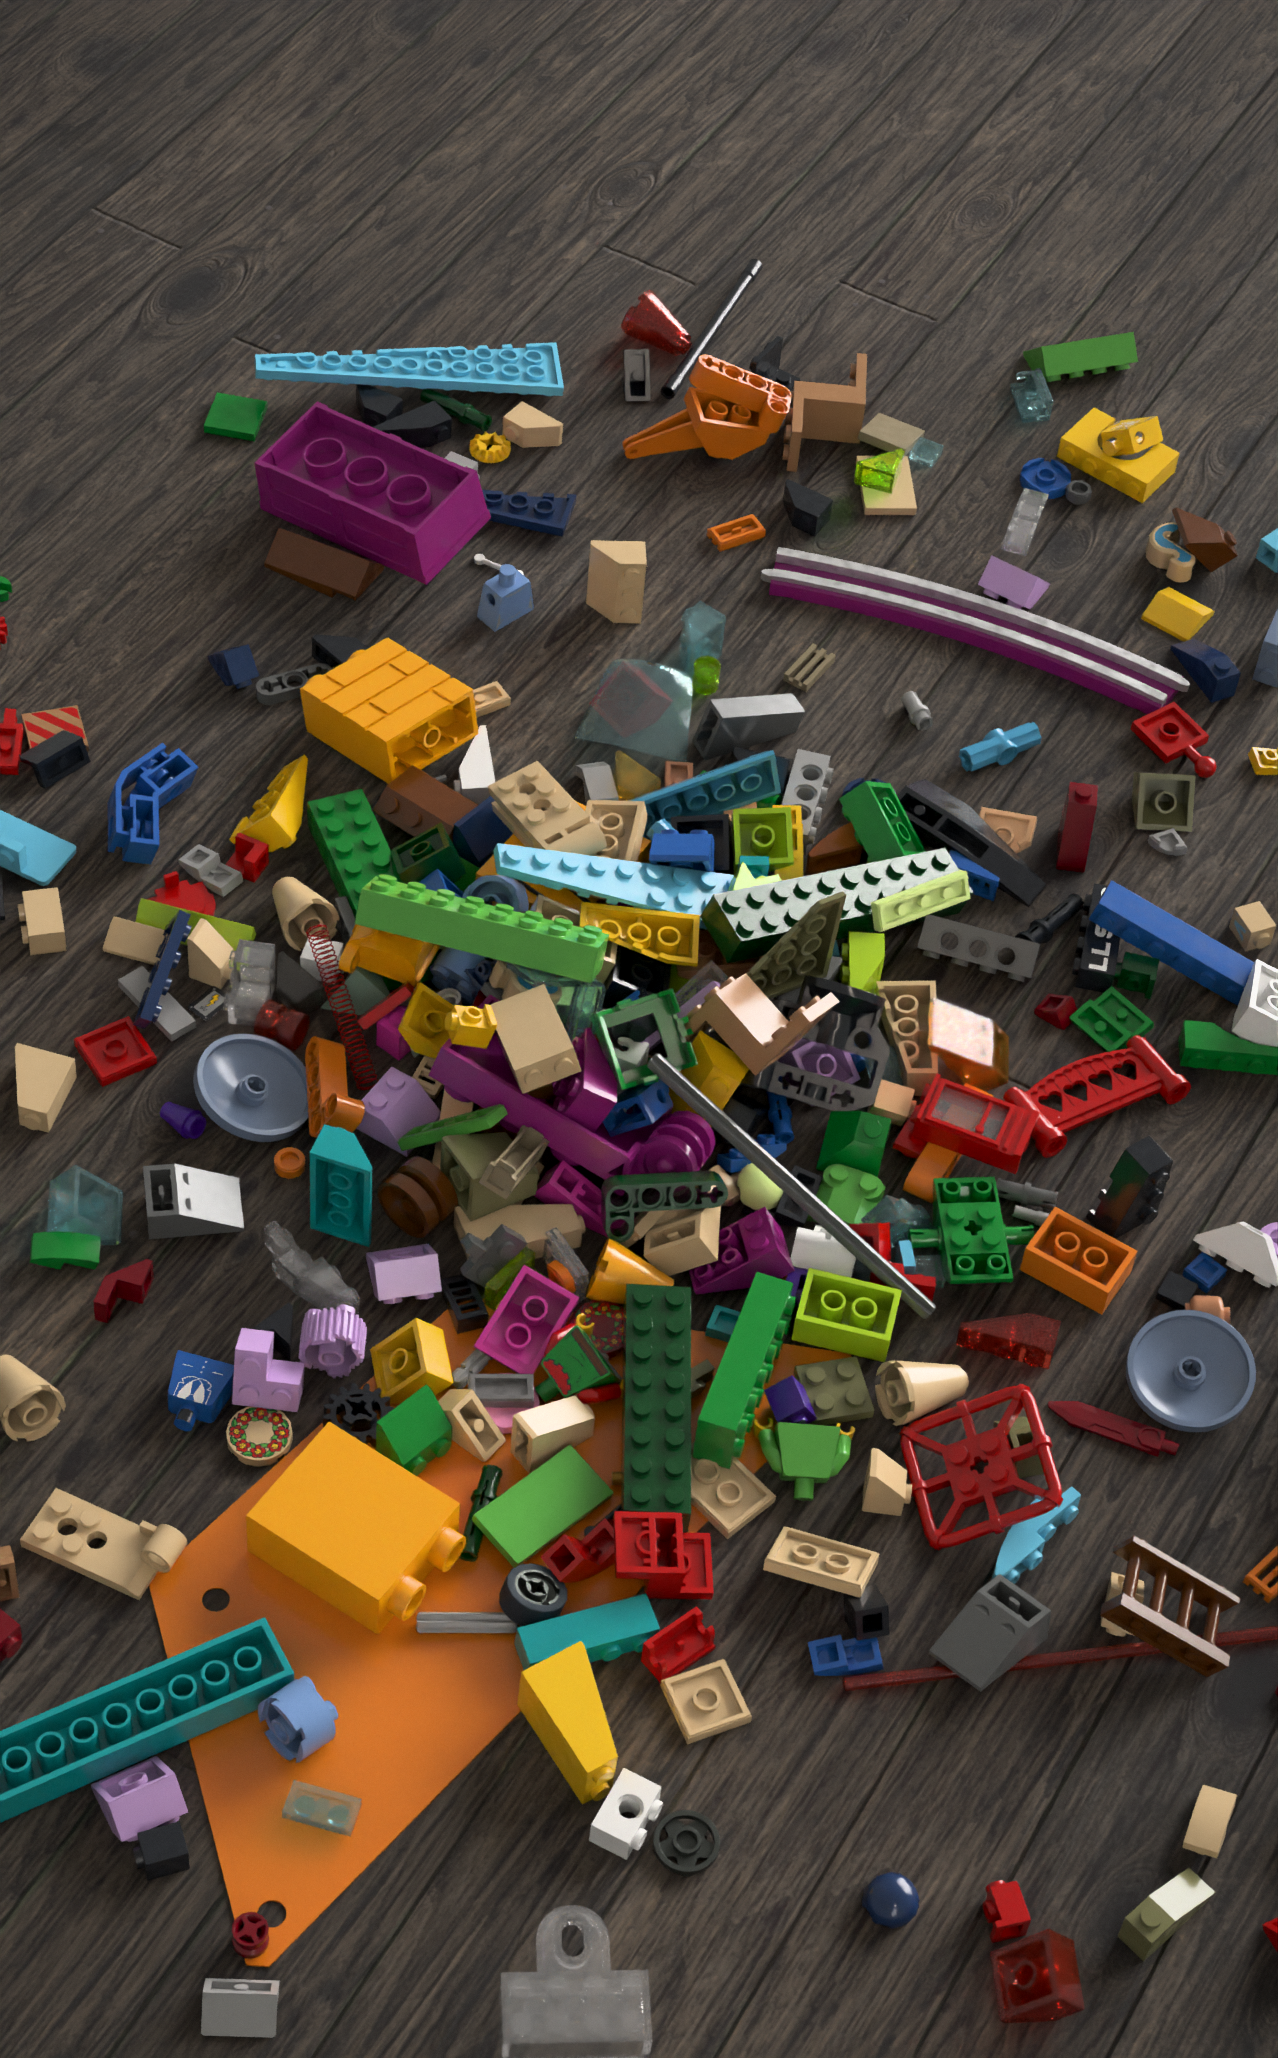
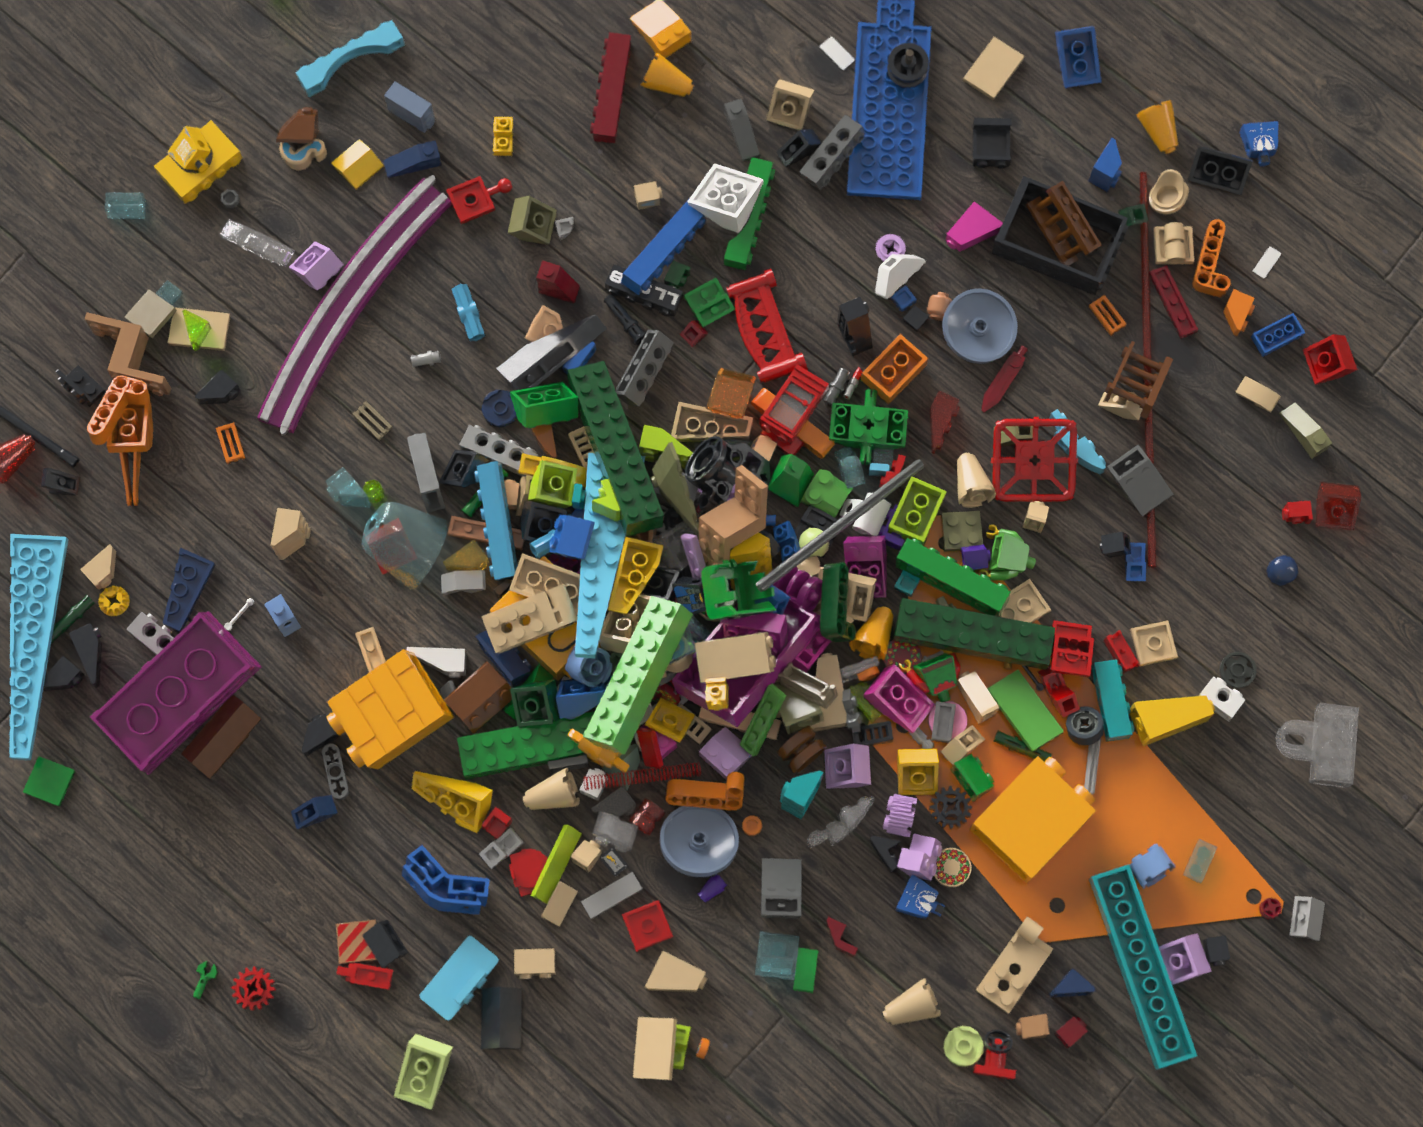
camera: 75 degrees left, 25 degrees up
dark blue wing [133,910,191,1029] -> none
tan tile [763,1526,879,1598] -> none
red panel [849,1222,891,1260] -> none
yellowish green tile [871,870,971,932] -> none
blue tile [1020,458,1071,499] -> none
bright green slope [1023,332,1138,382] -> none
none -> dark blue slope [1050,969,1095,998]

